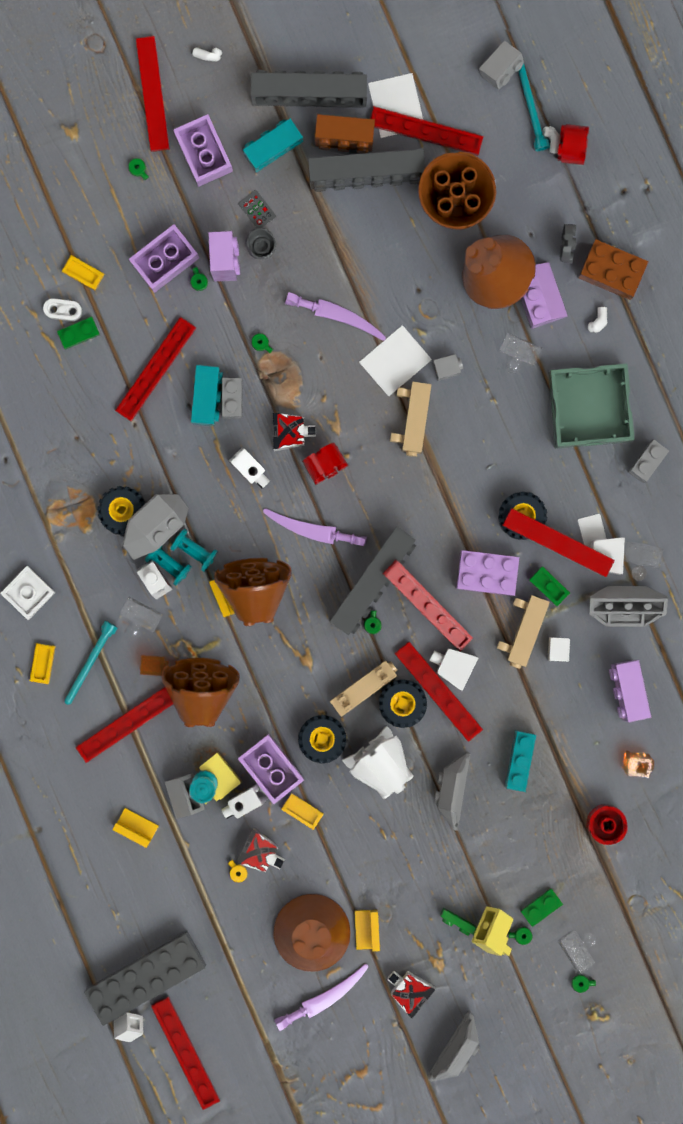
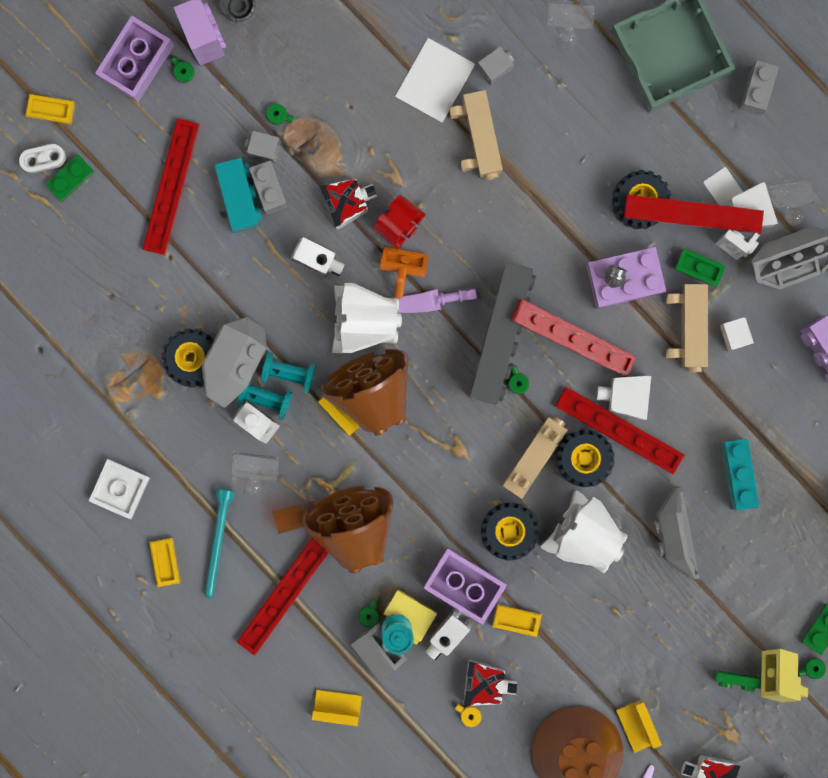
camera: 15 degrees left, 0 degrees up
lavender sword [285,292,386,341] -> none
none -> light grey brick [245,131,281,163]
none -> white brick [332,283,402,353]
none -> green piece [358,599,380,628]
none -> orange plate [380,247,429,299]
none -> flat silver plate [604,264,627,288]
none -> white bracket [715,229,760,260]

